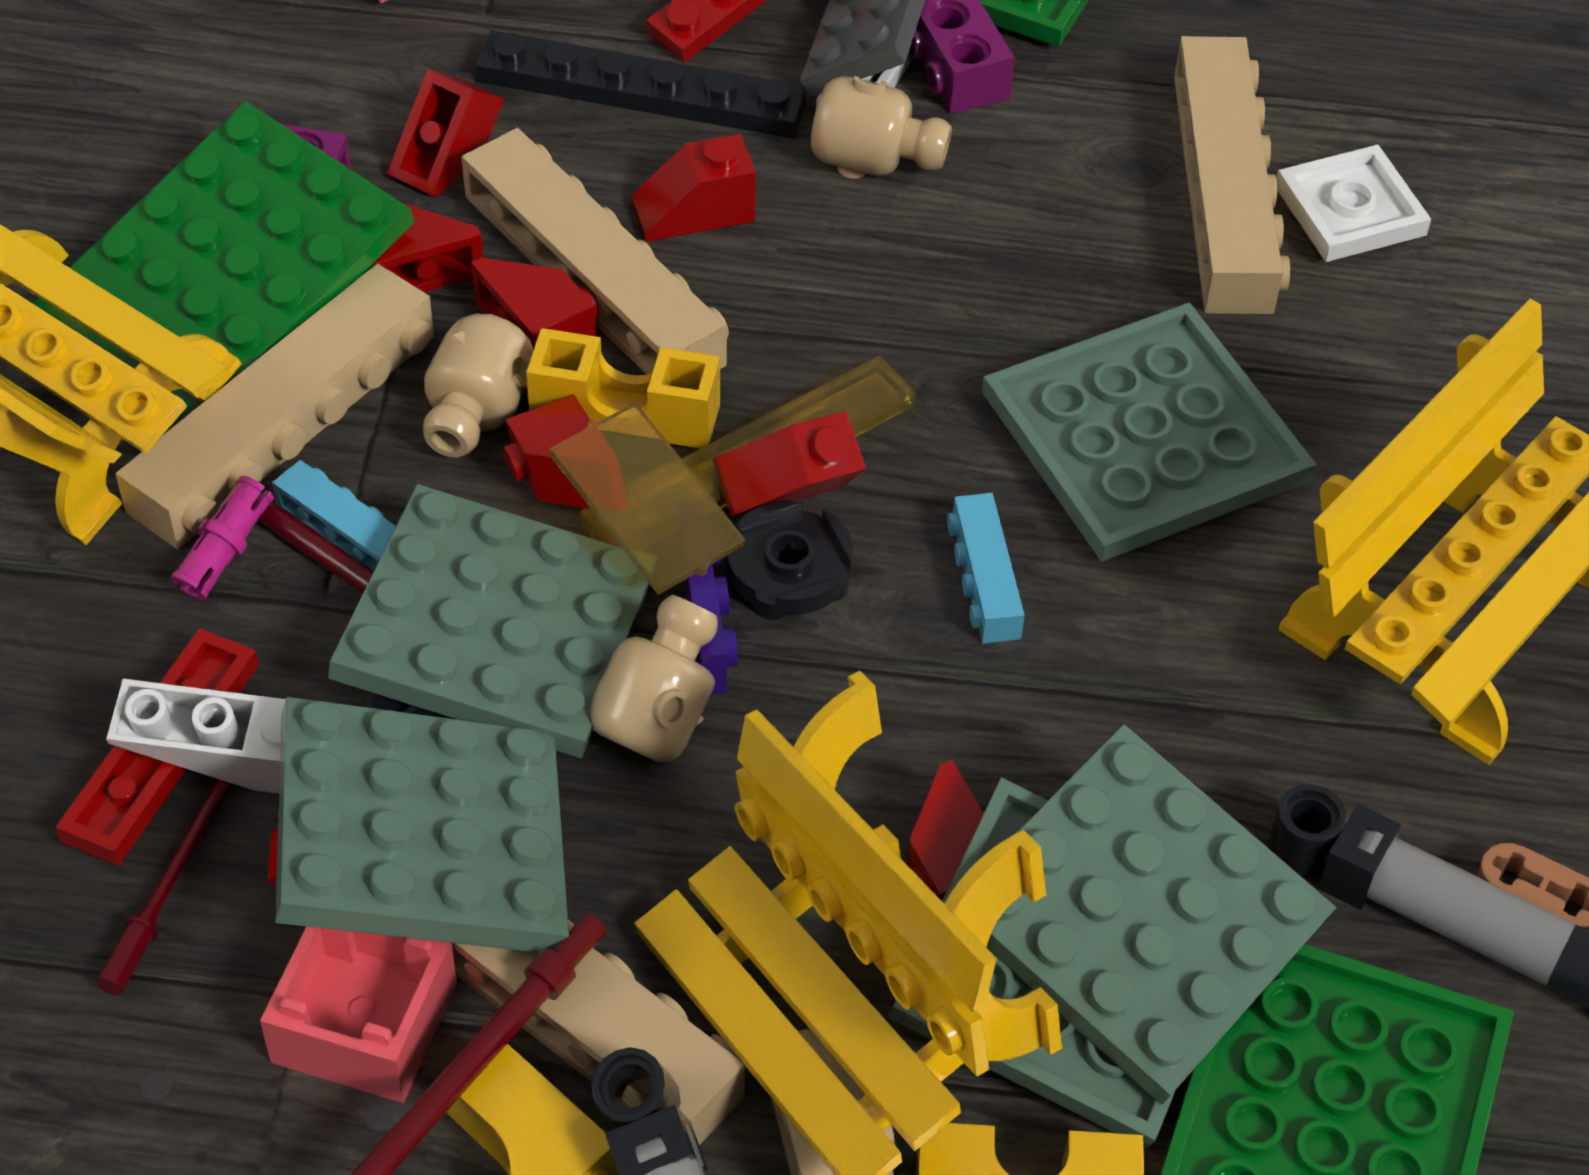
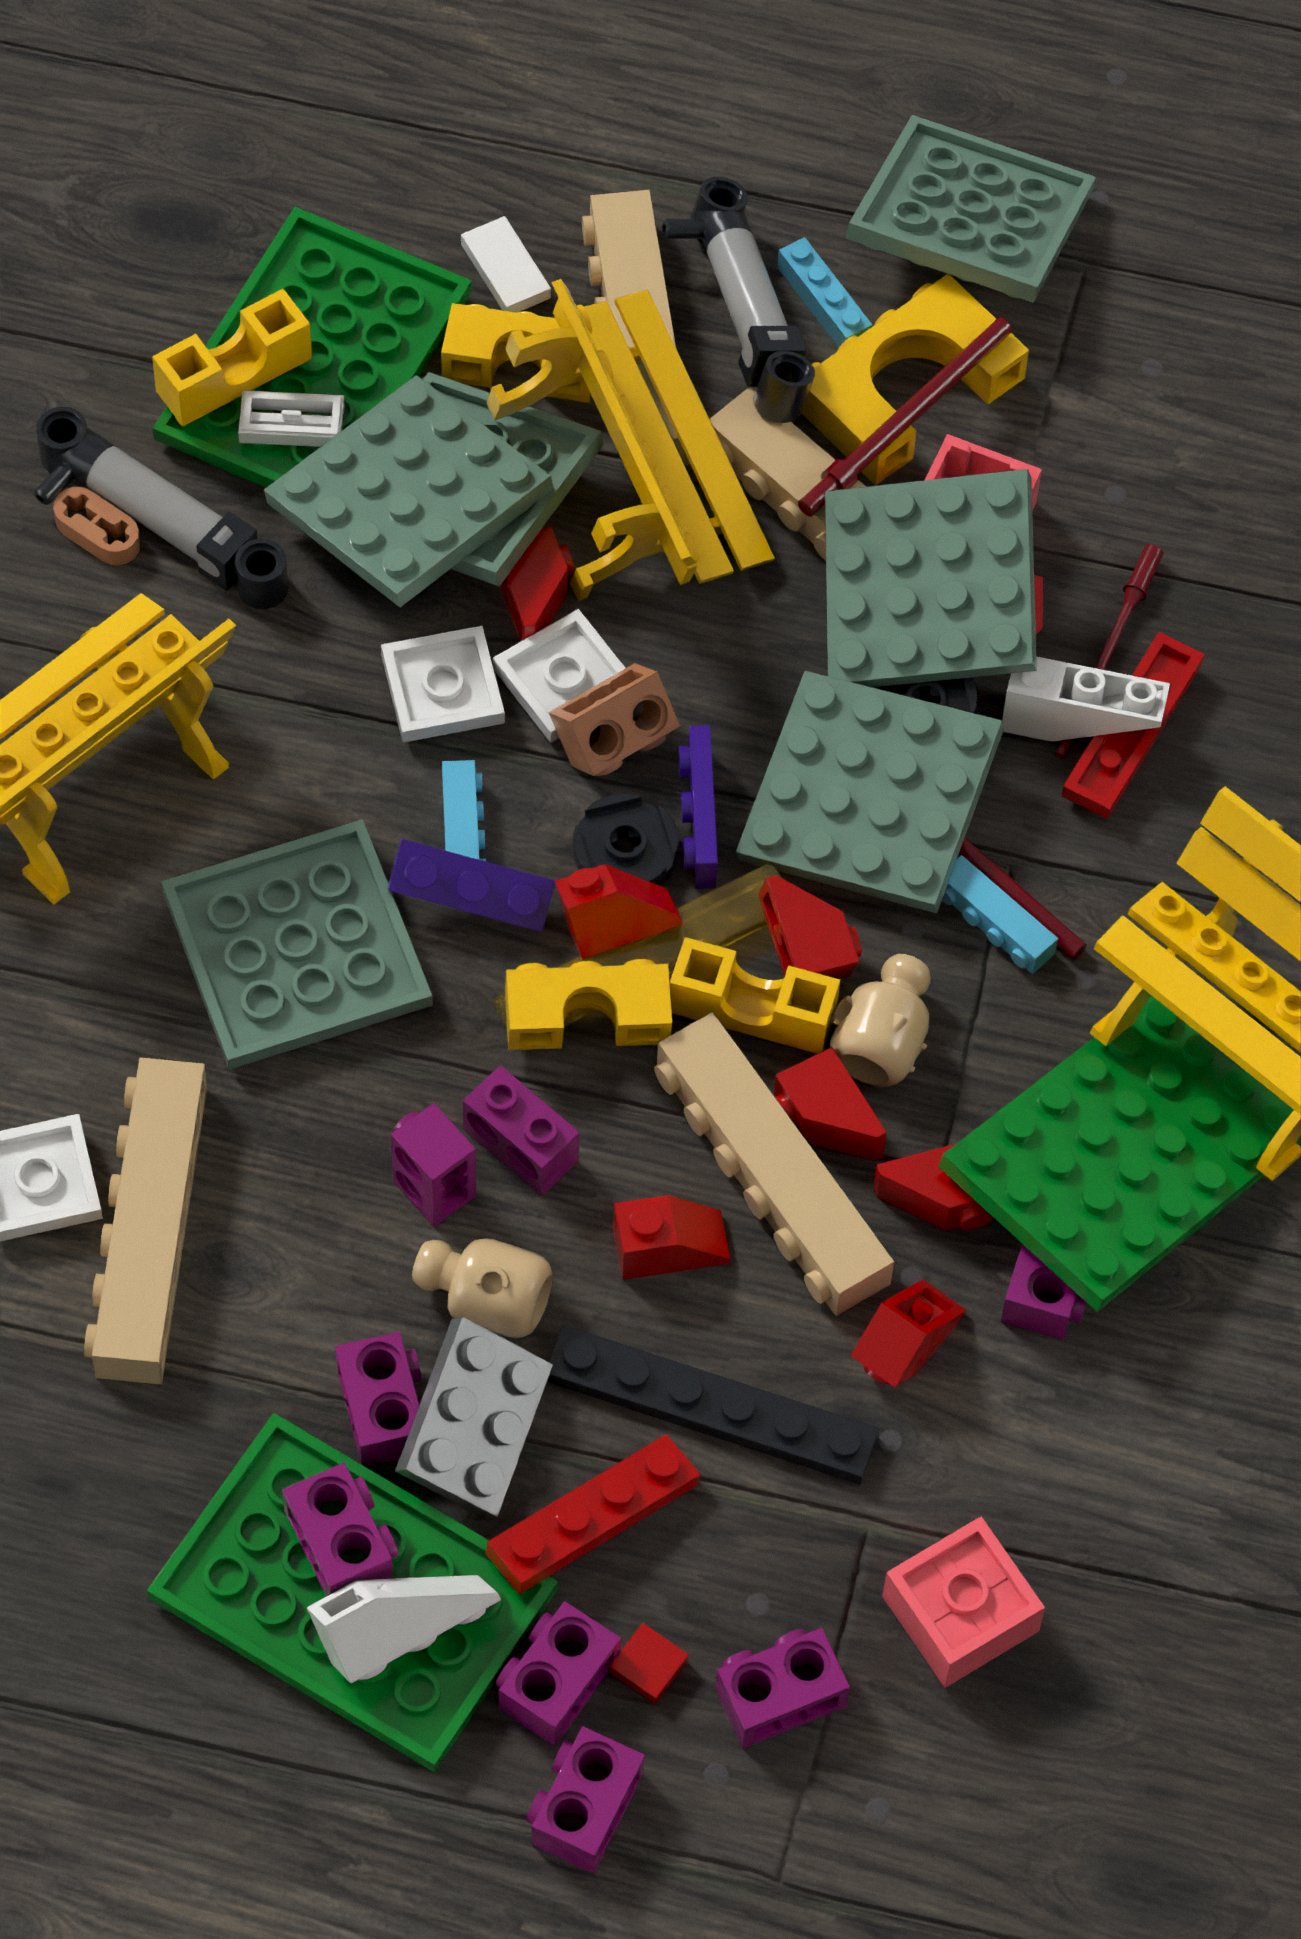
camera: 175 degrees left, 10 degrees up
tan brick [115,263,434,550] -> none
dark pink pin [170,476,274,601] -> none
clear yellow piece [549,402,745,595] -> none
tan piece [589,595,718,763] -> none
none -> yellow arch [152,289,312,427]
none -> white tile [238,390,345,447]
none -> white plate [381,626,505,743]
none -> dark purple plate [387,838,555,932]
none -> magenta brick [391,1103,476,1227]
none -> magenta brick [463,1065,580,1196]
none -> white plate [493,609,626,743]
none -> yellow arch [505,959,672,1050]
none -> nougat brick [548,663,680,776]

